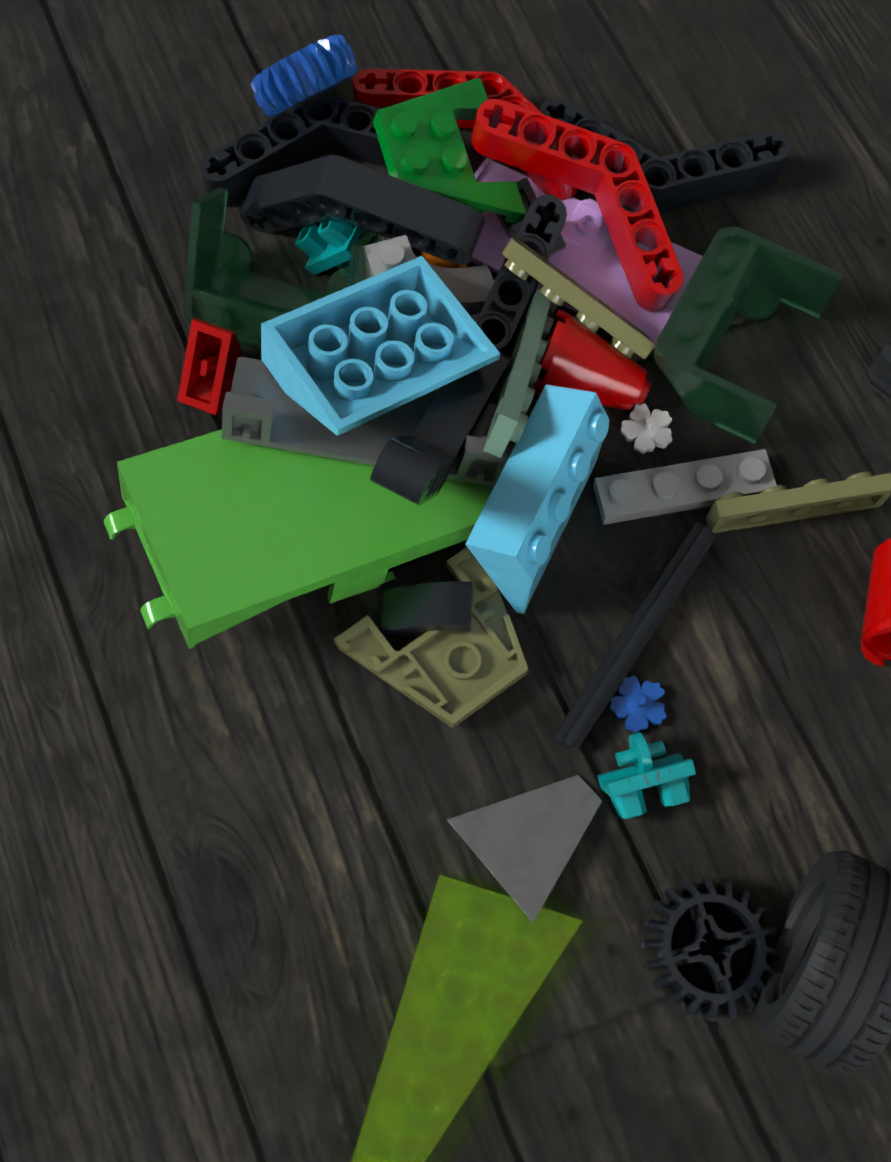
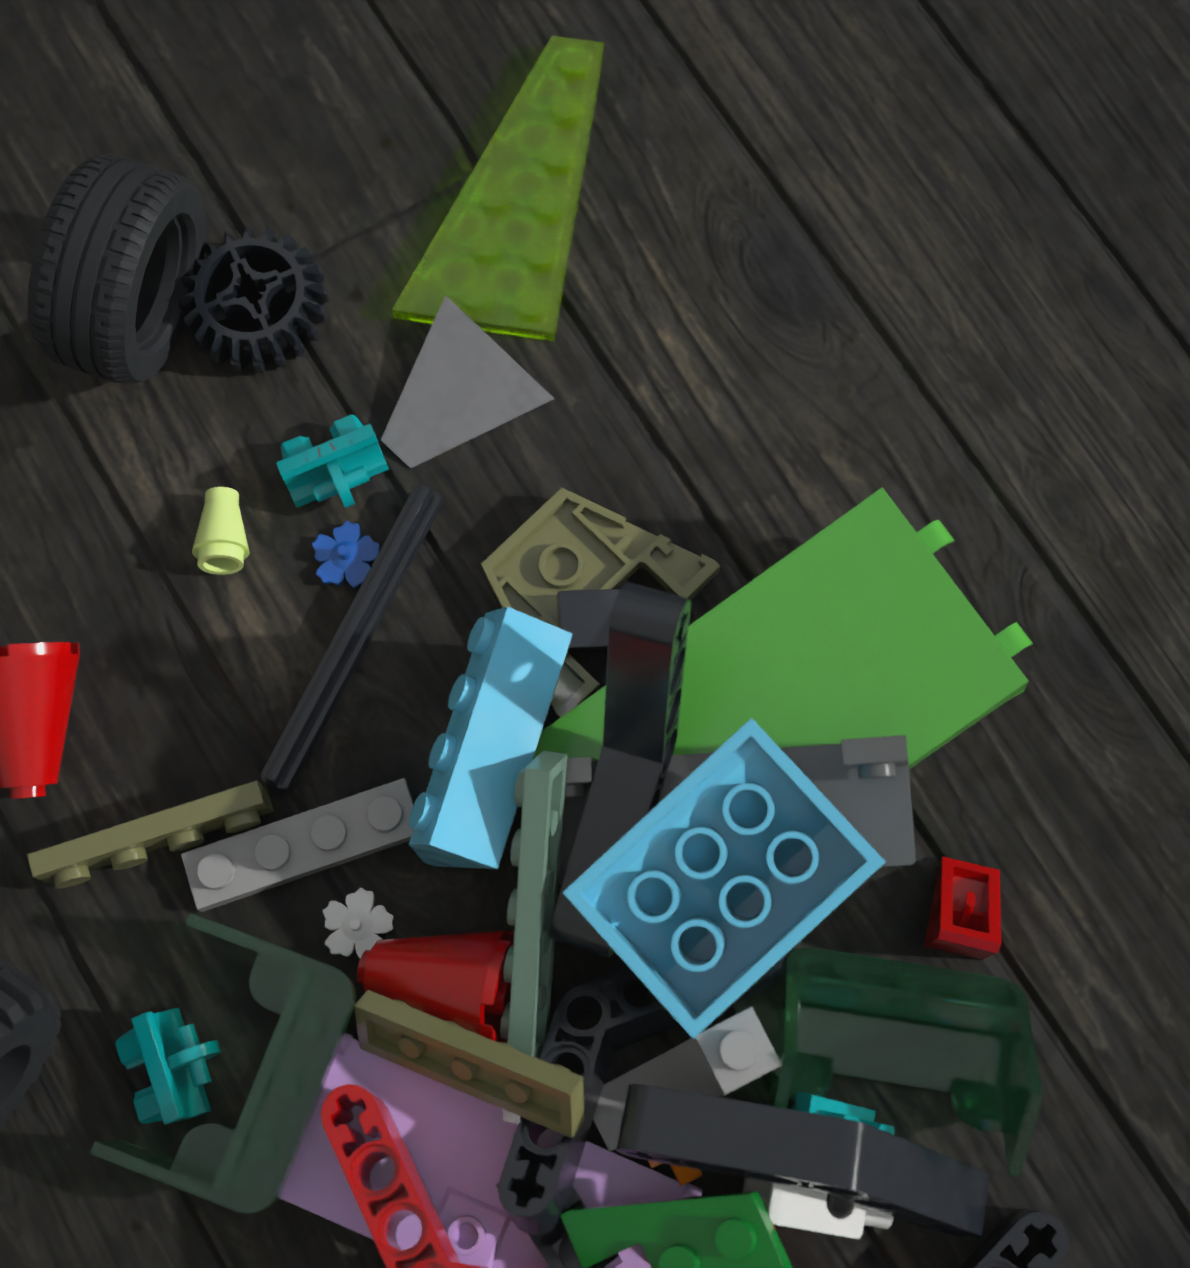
camera: 175 degrees right, 5 degrees up
none -> teal hips [115,1008,221,1125]
none -> yellowish green cone [192,487,250,575]

